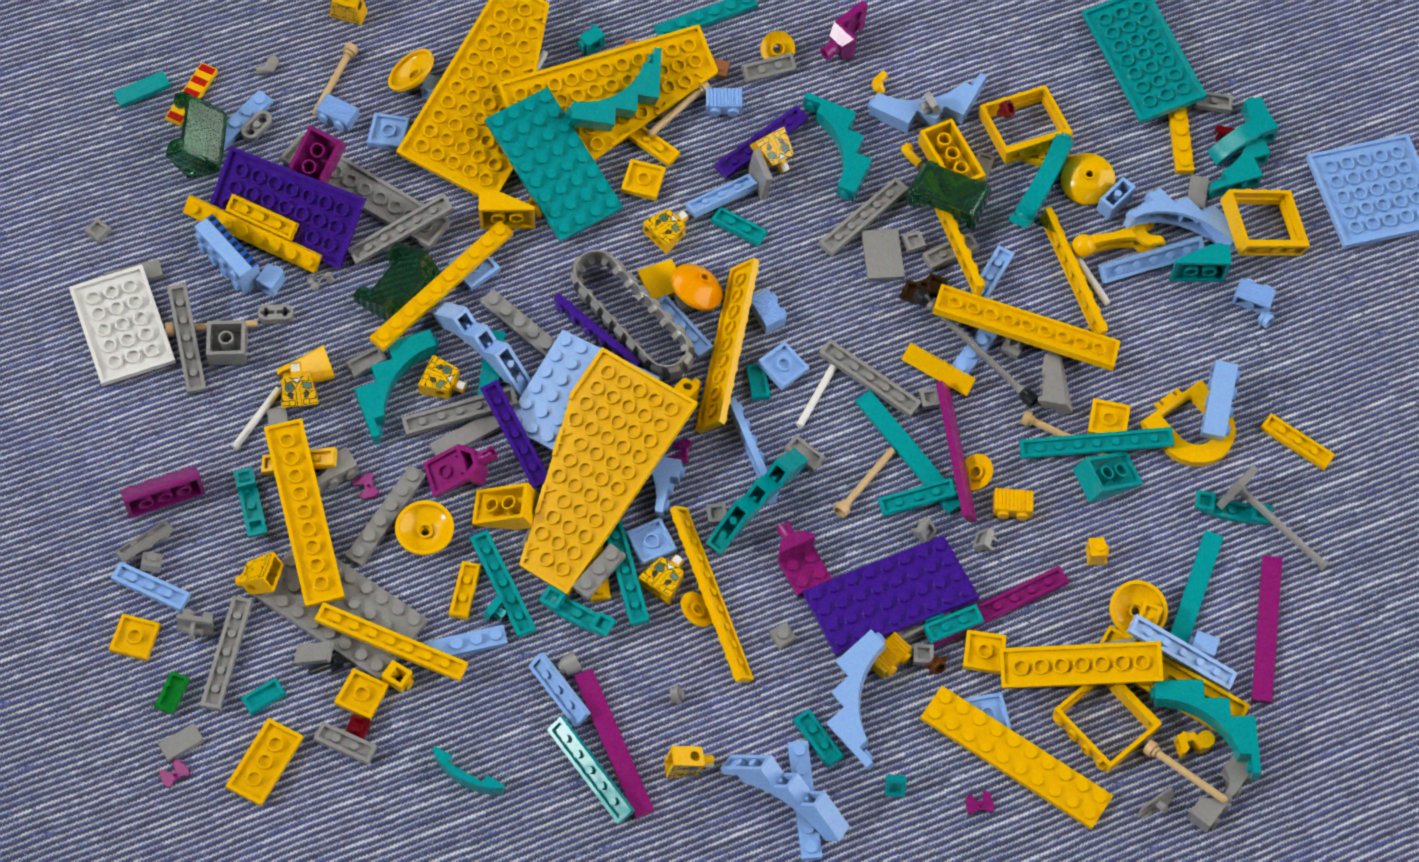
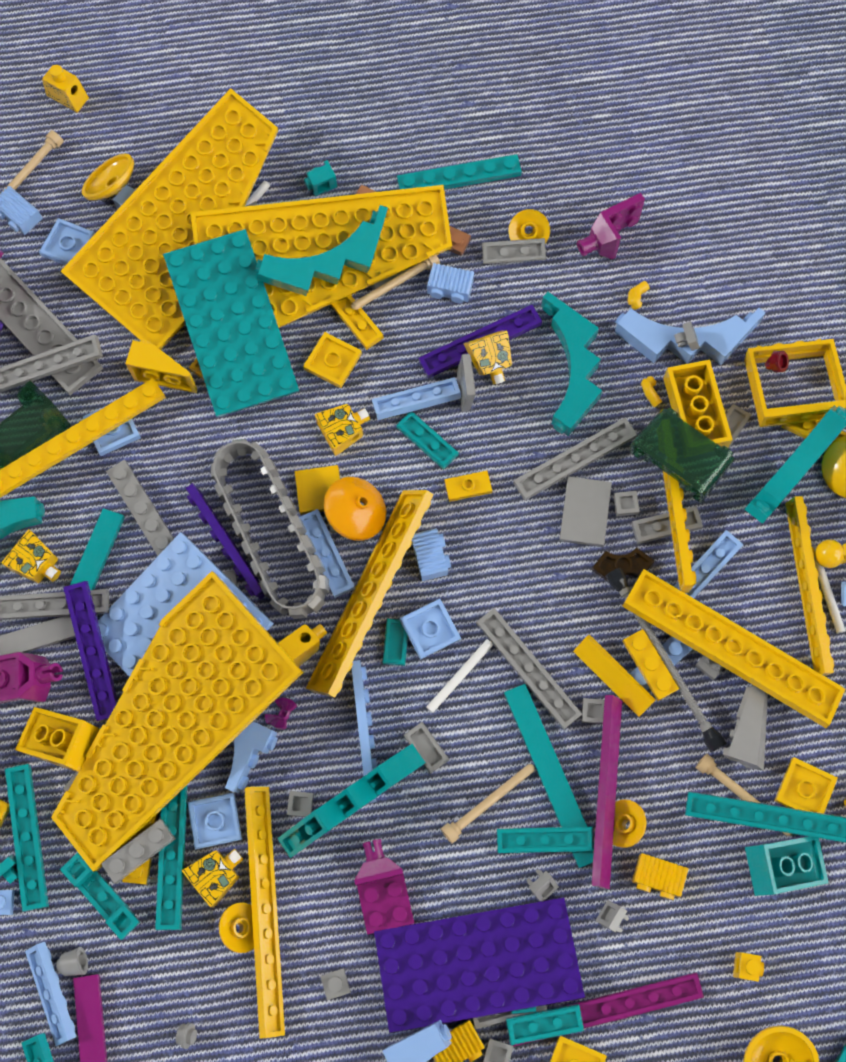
camera: 20 degrees right, 10 degrees up
light blue arch [432,301,531,398] -> none
none -> yellow plate [444,470,492,502]
none -> yellow plate [622,629,679,701]

